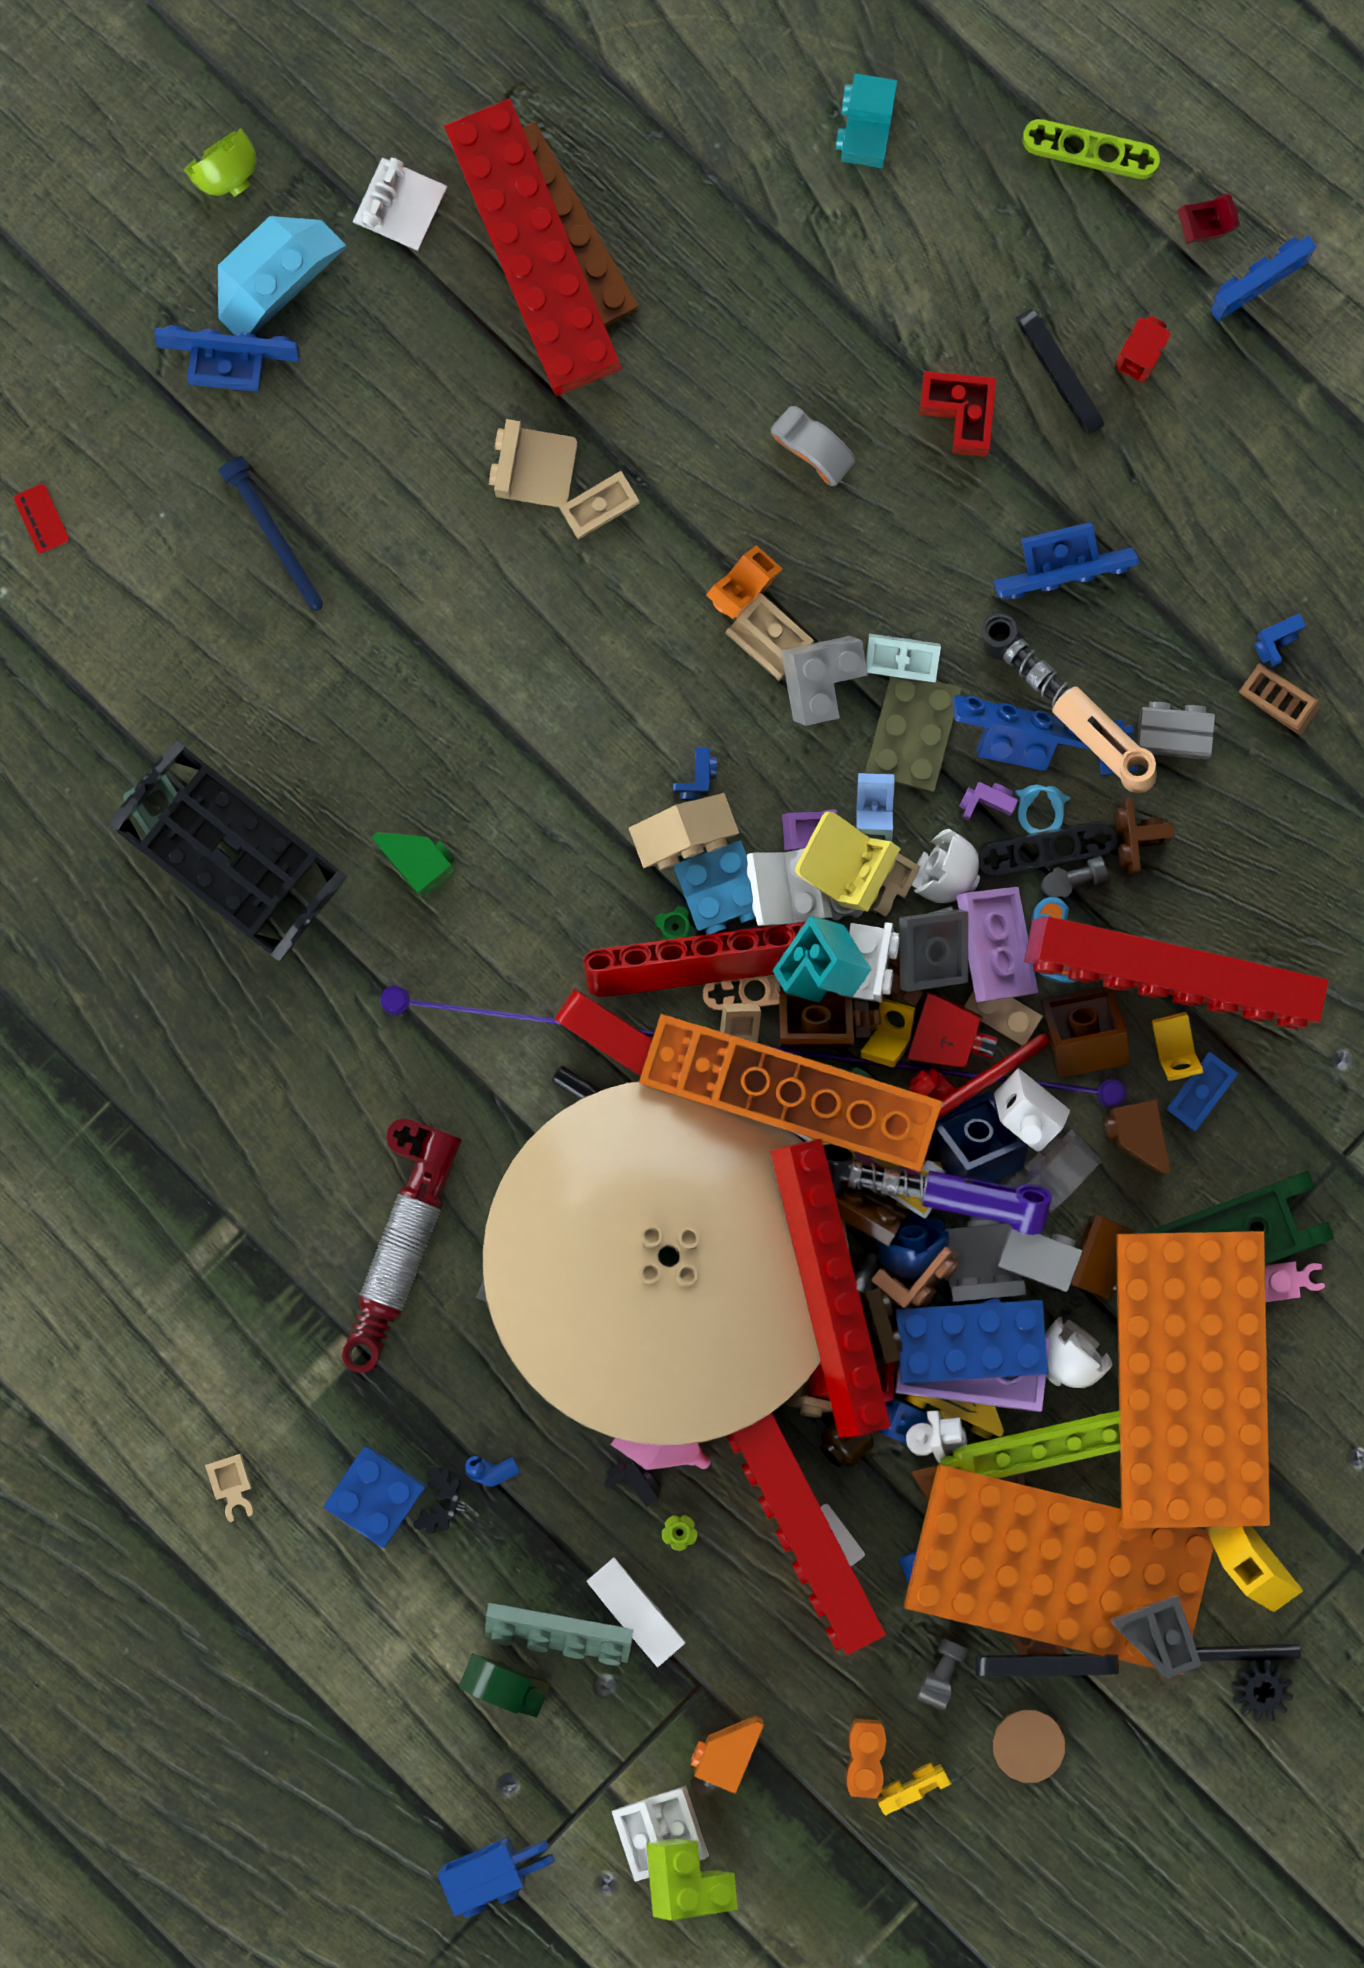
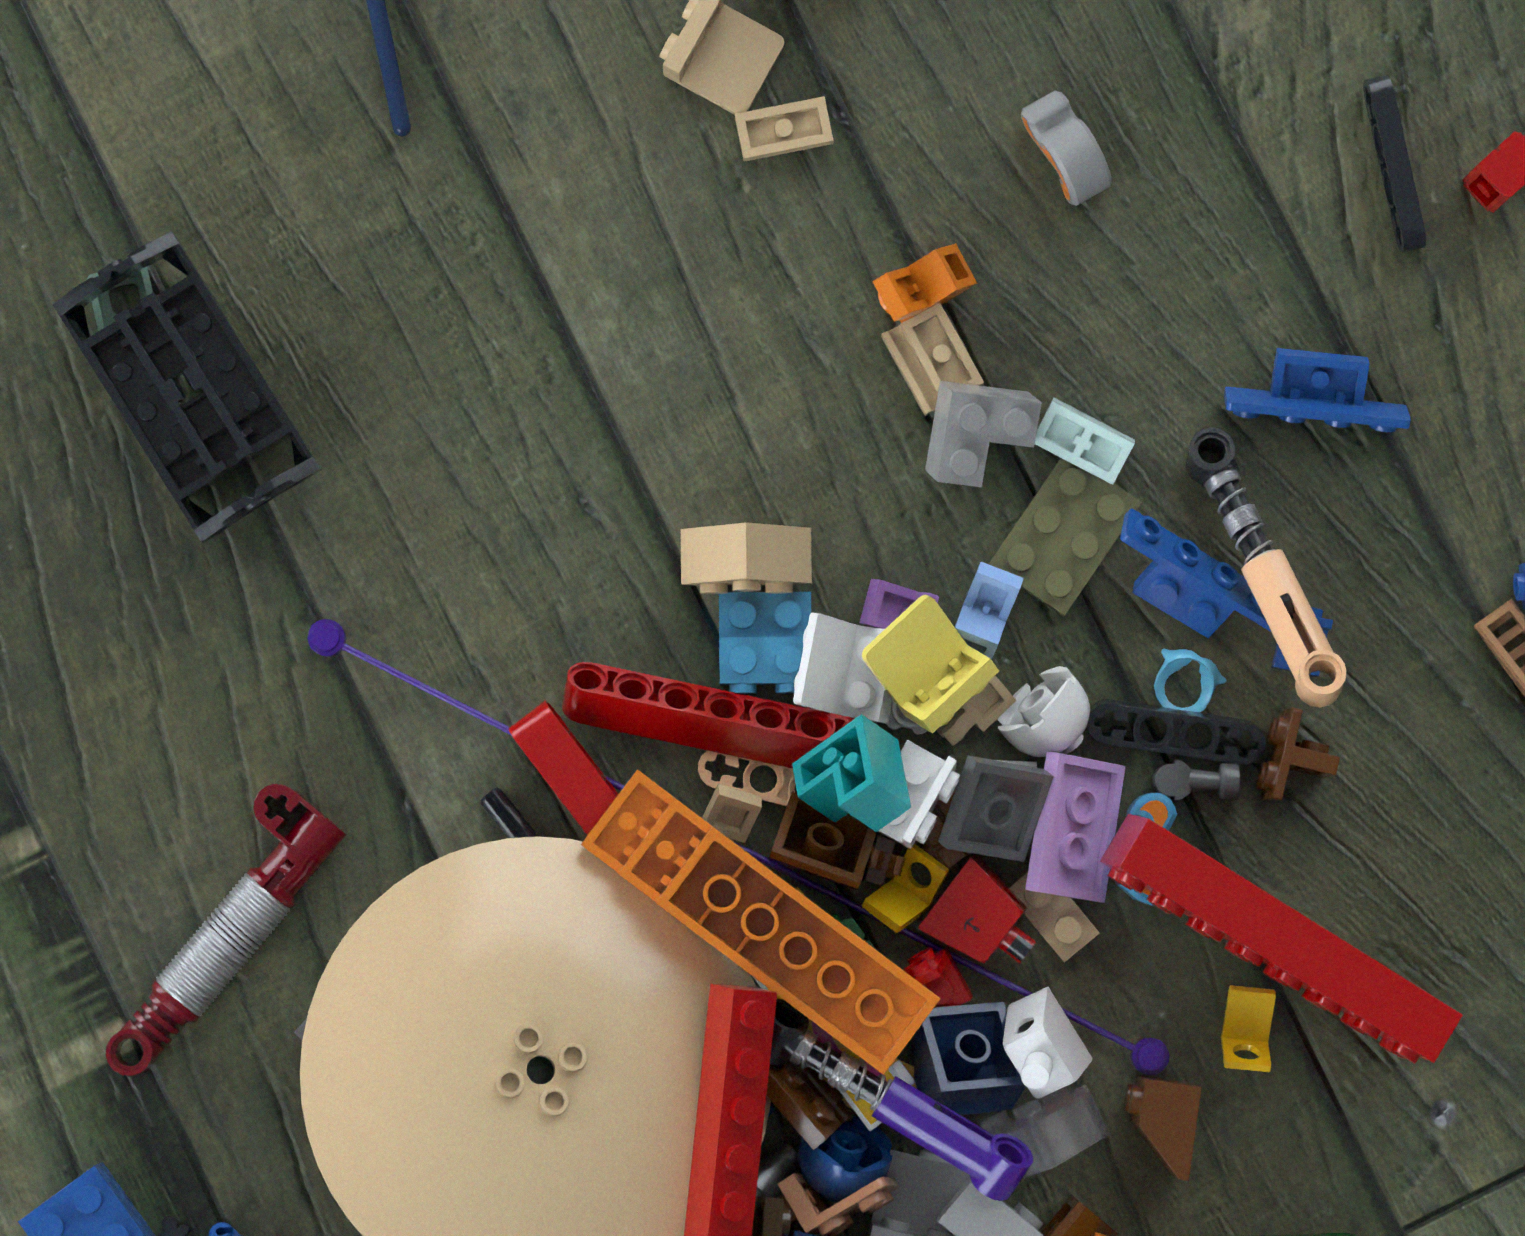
camera: 10 degrees right, 0 degrees up
green slope [372,832,455,899] -> none
green plate [655,906,696,940] -> none
blue bracket [673,747,717,801] -> none
red brick [919,371,996,457] -> none
red piece [935,1034,1050,1126] -> none
medium lavender bracket [959,782,1018,820] -> none
reddish brown slope [1041,987,1130,1078] -> none
light grey brick [1137,702,1215,760] -> none
blue plate [1165,1052,1239,1132] -> none

